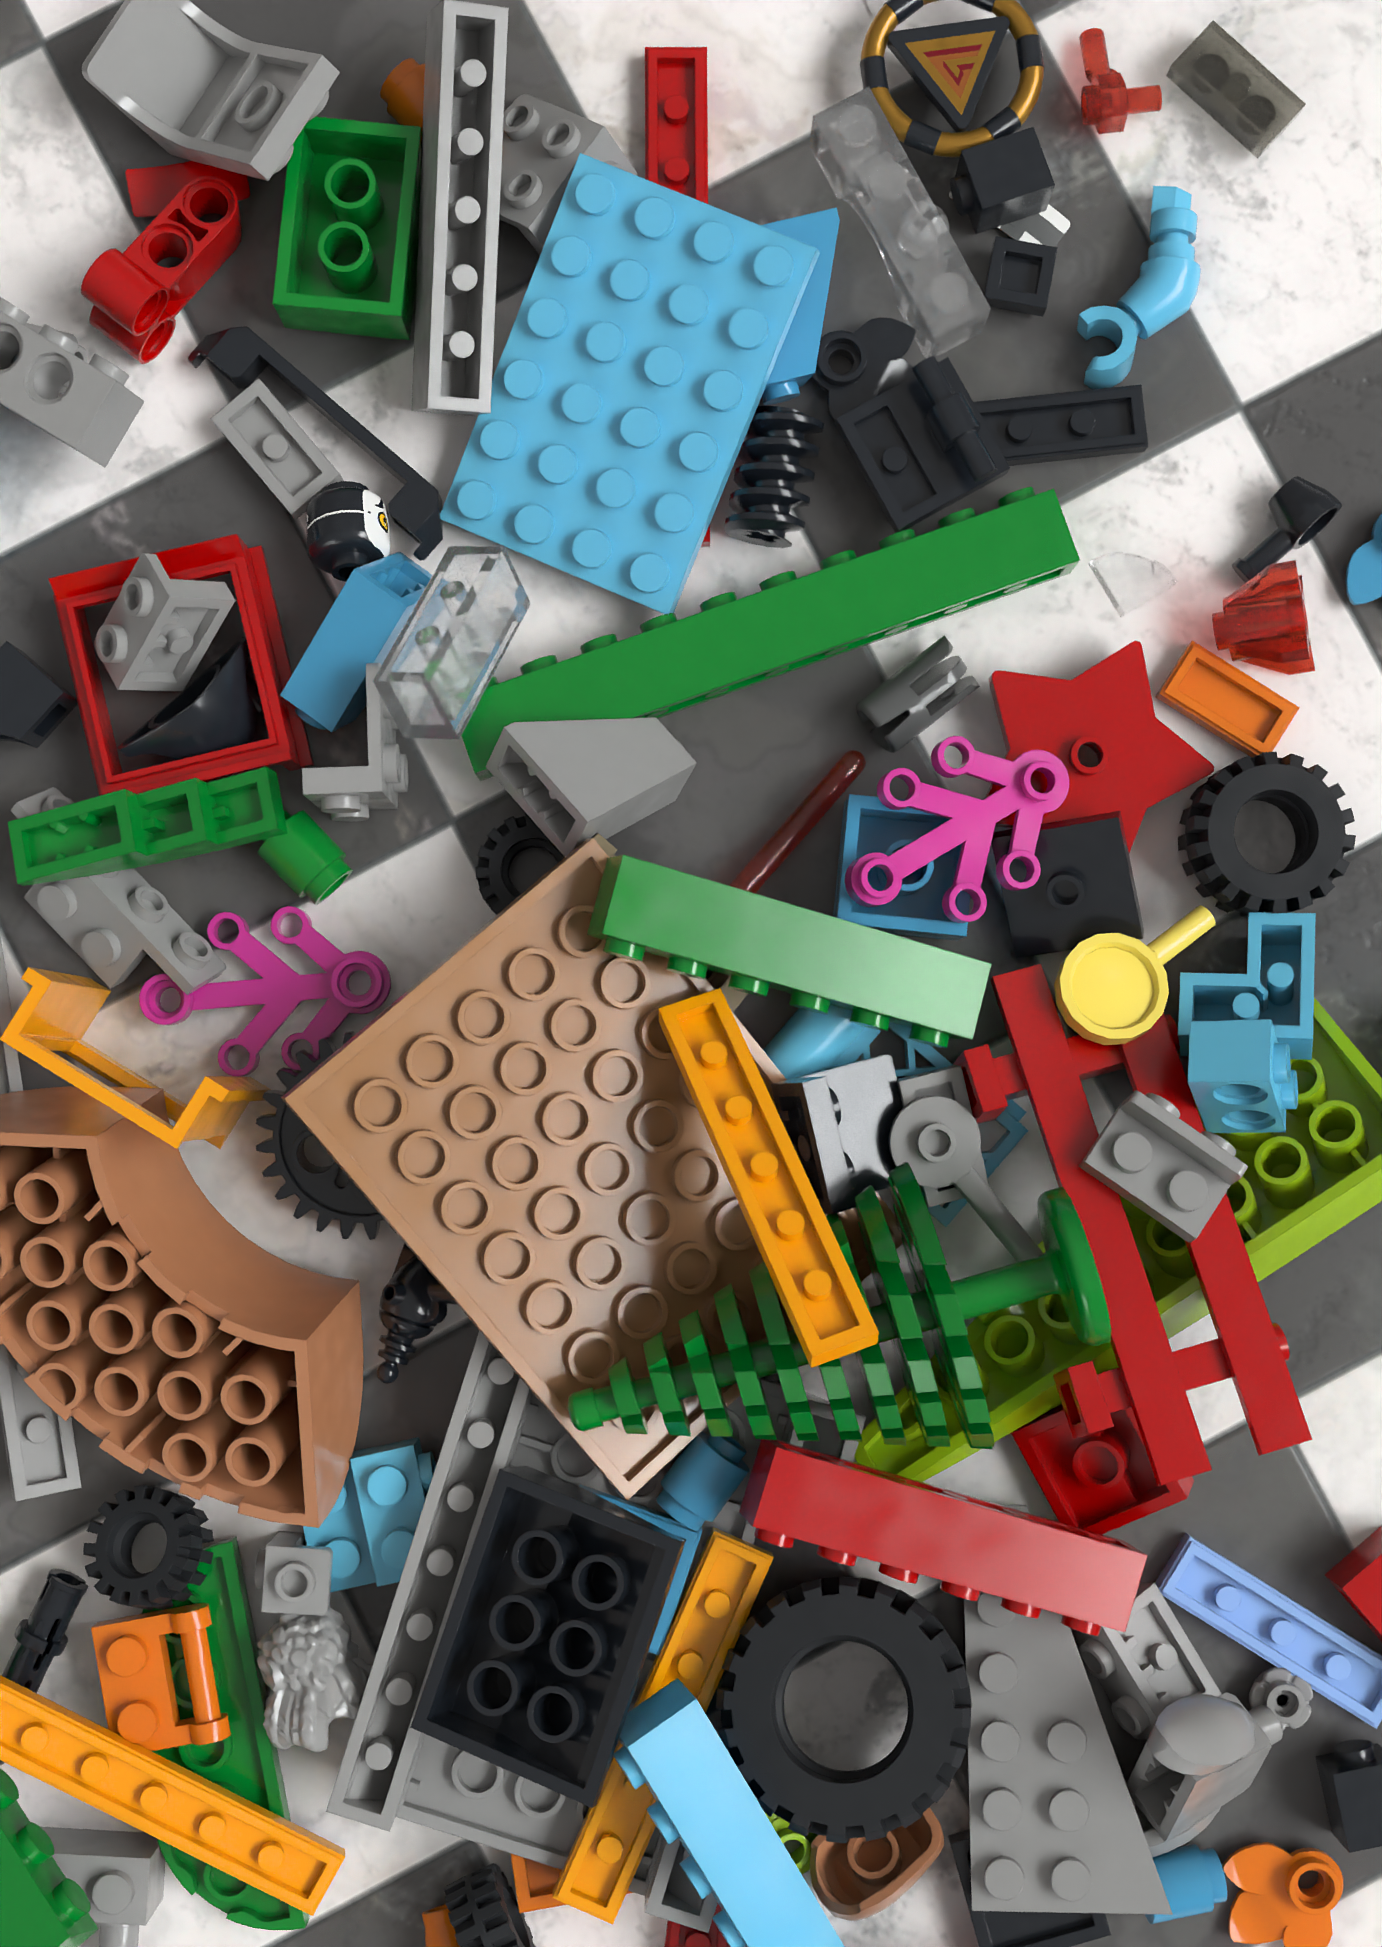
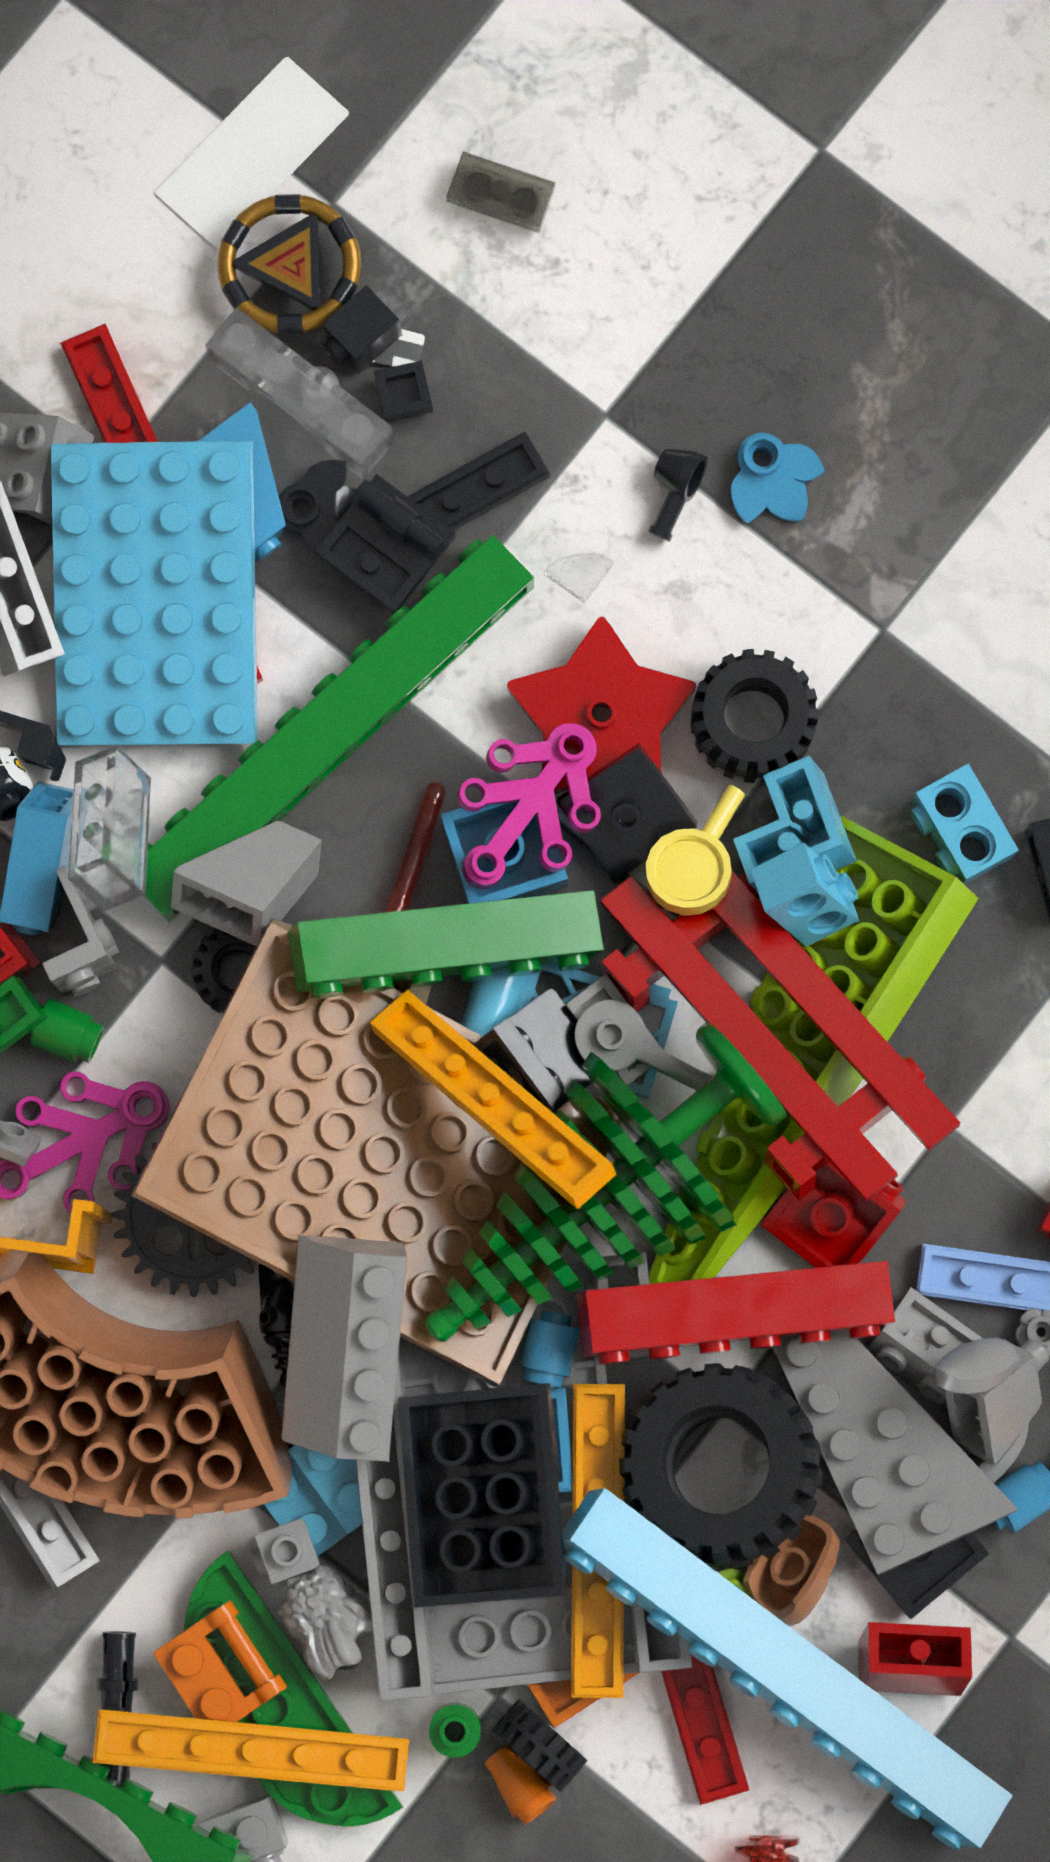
camera: 20 degrees left, 5 degrees down
black tyre [83,1485,214,1610] -> none
black piece [724,405,824,548] -> none
dark grey arm [856,635,980,753] -> none
medium azure piece [1077,186,1201,389] -> none
clear red piece [1079,28,1162,134] -> none
light grey bracket [1079,1090,1248,1243] -> none
orange tile [1155,641,1300,758] -> none
clear red brick [1212,560,1315,675] -> none
none -> light grey slope [281,1235,407,1461]
none -> green brick [429,1702,481,1758]

